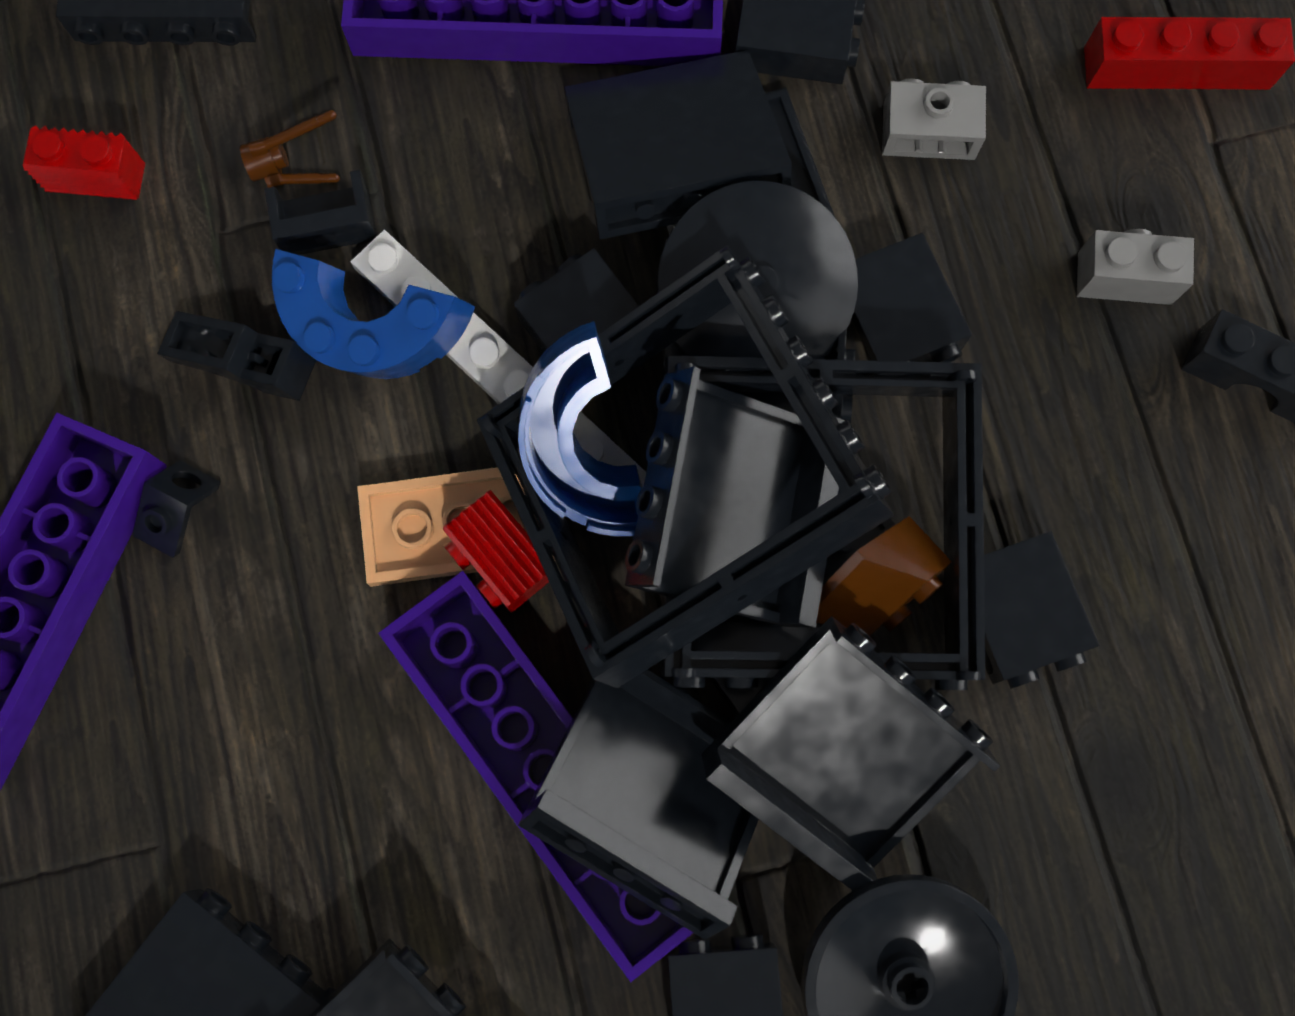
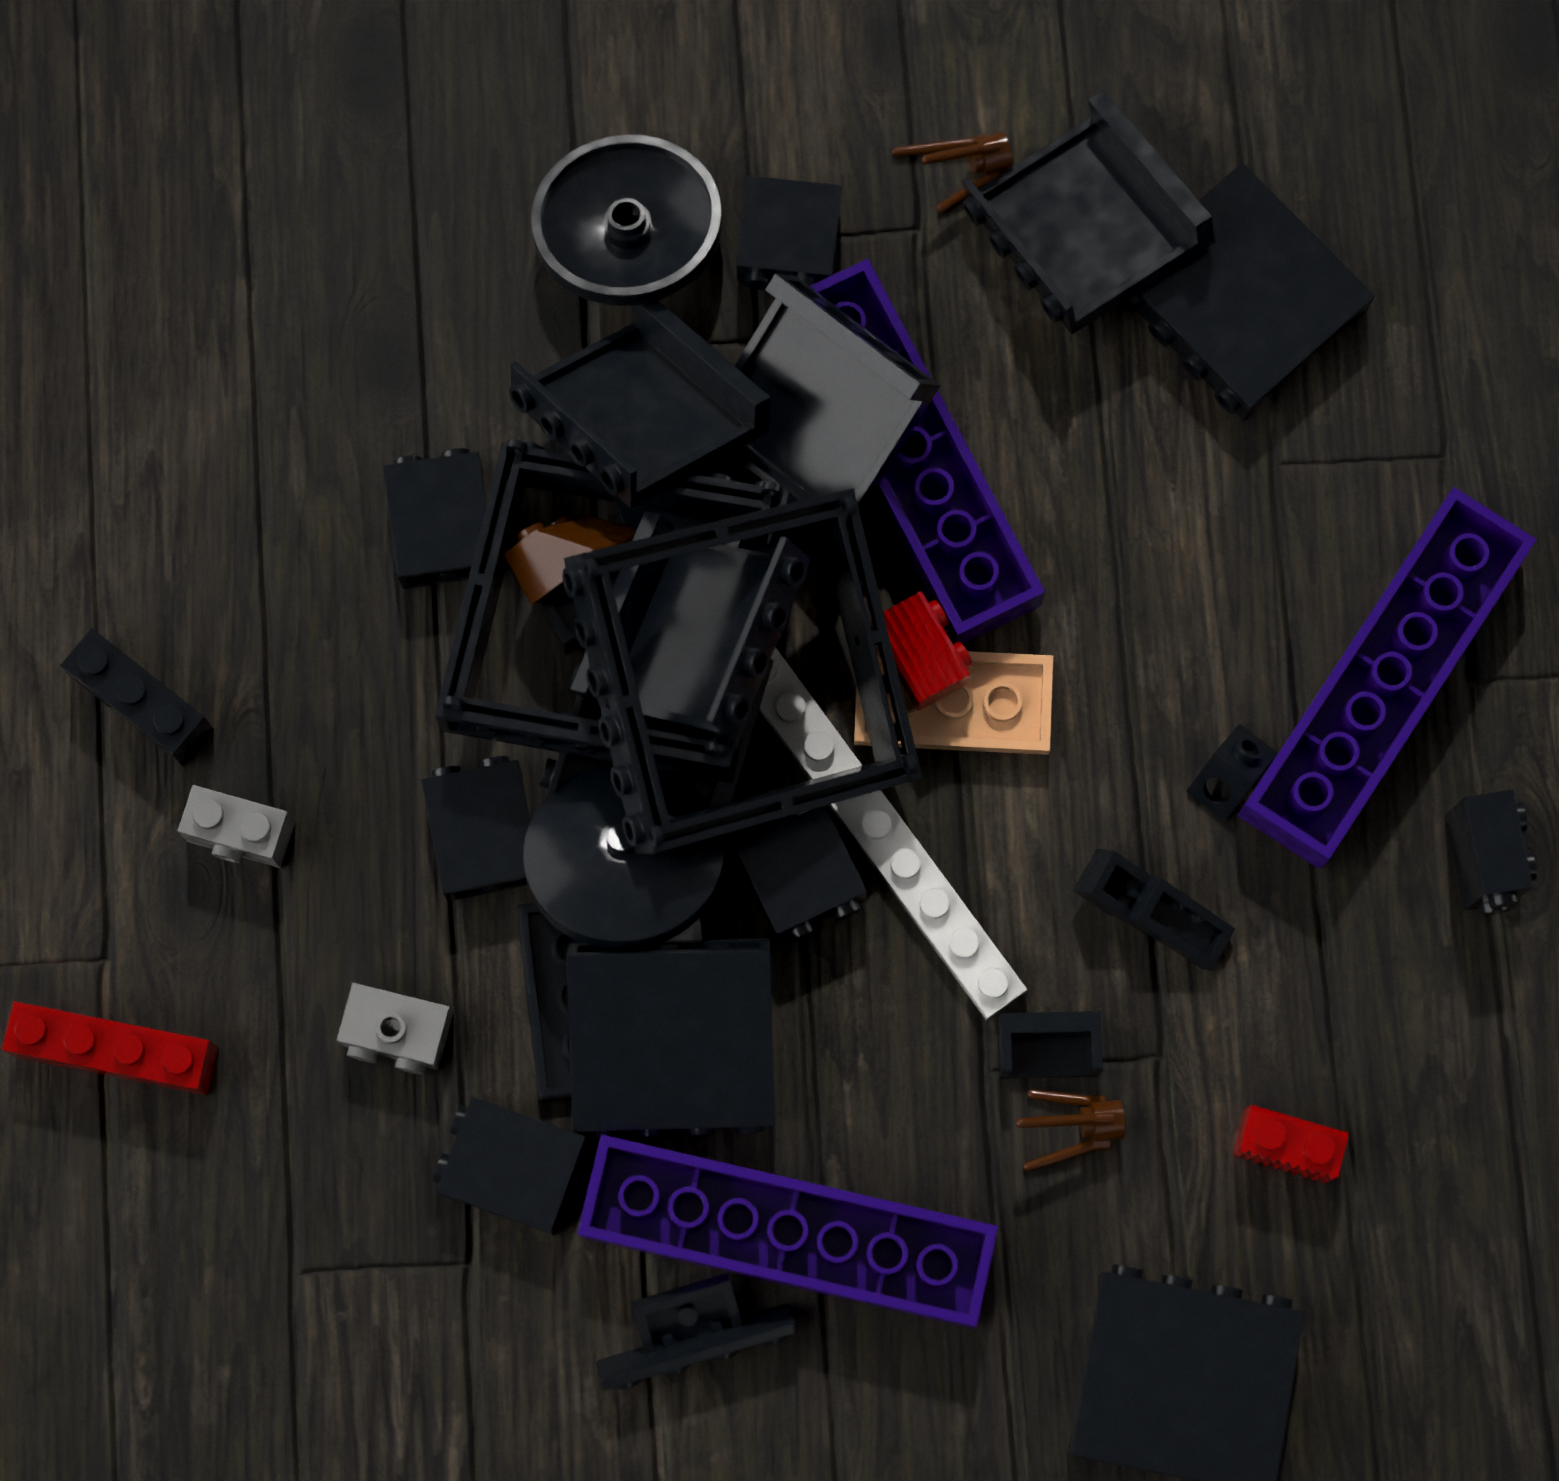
camera: 170 degrees left, 0 degrees up
blue brick [272,249,475,379] -> none
blue brick [518,321,643,537] -> none

